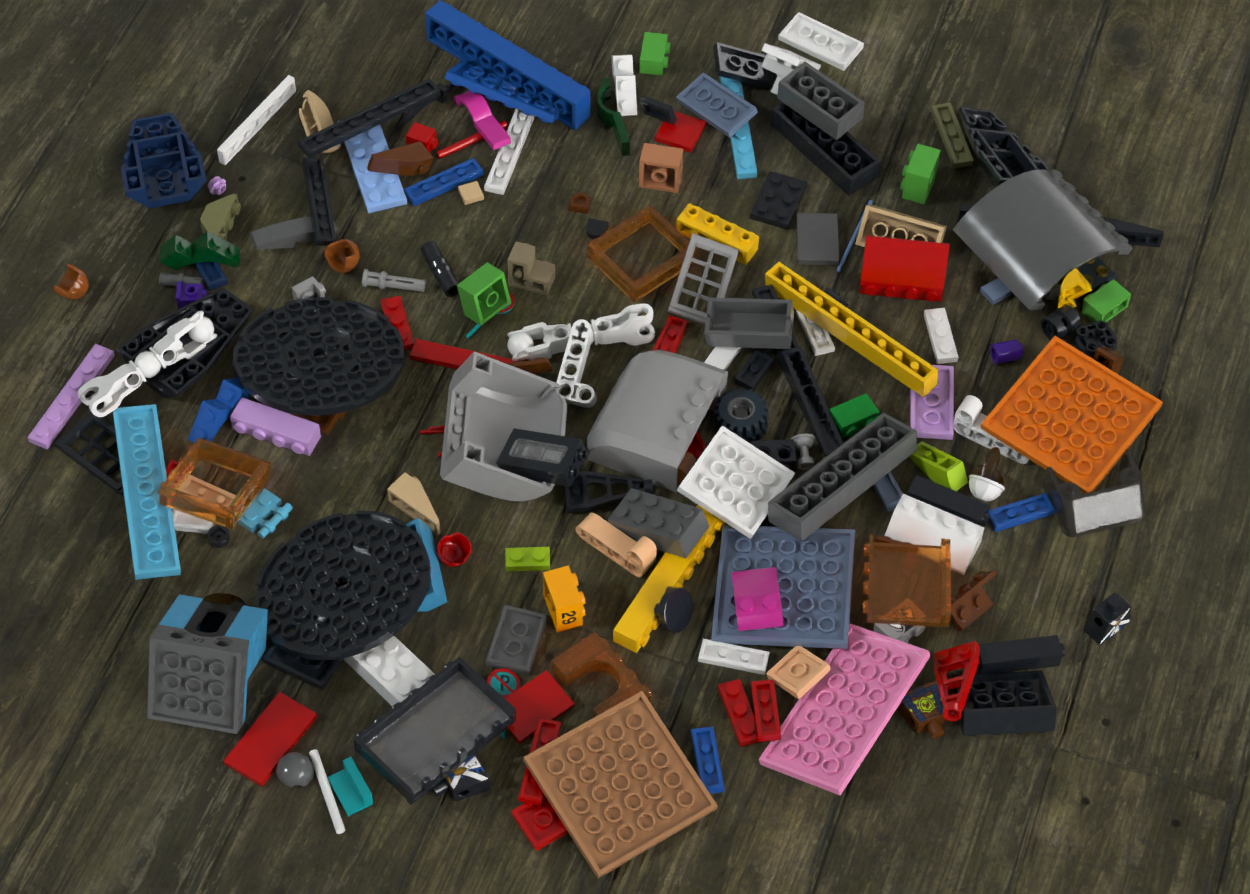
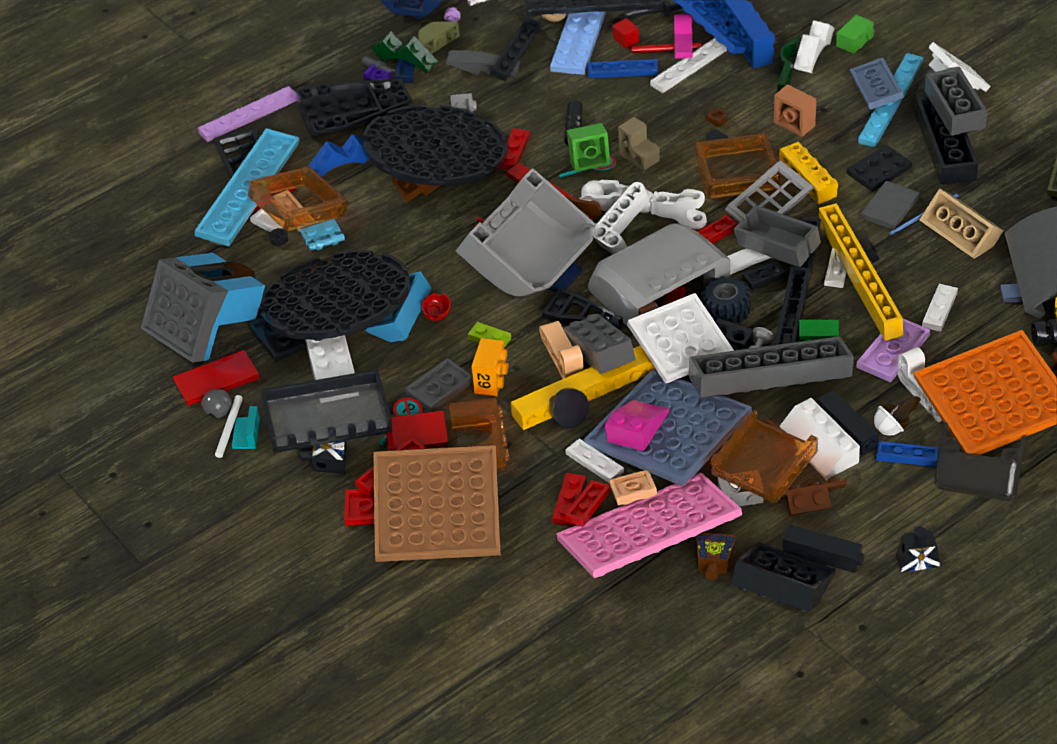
camera: 35 degrees right, 10 degrees down
dark orange hair [53,264,89,300] -> none
white piece [78,311,217,417] -> none
lavender brick [230,397,321,456] -> none
dark orange hair [324,239,360,274] -> none
light grey pin [362,269,426,293] -> none
reddish brown slope [367,141,433,176] -> none
tan slope [387,472,440,536] -> none
tan tile [458,181,484,205] -> none
black piece [496,428,588,487] -> none
black tile [640,95,677,125] -> none
red tile [655,111,706,153] -> none
blue tile [690,727,724,794] -> none
black plate [713,42,772,89] -> none
white tile [778,12,864,71] -> none
red slope [859,236,950,302] -> none
sand blue tile [872,471,903,512] -> none
bright green brick [900,144,941,205] -> none
lime slope [909,441,968,491] -> none
red plate [933,641,980,721] -> none
dark purple brick [990,339,1024,364] -> none

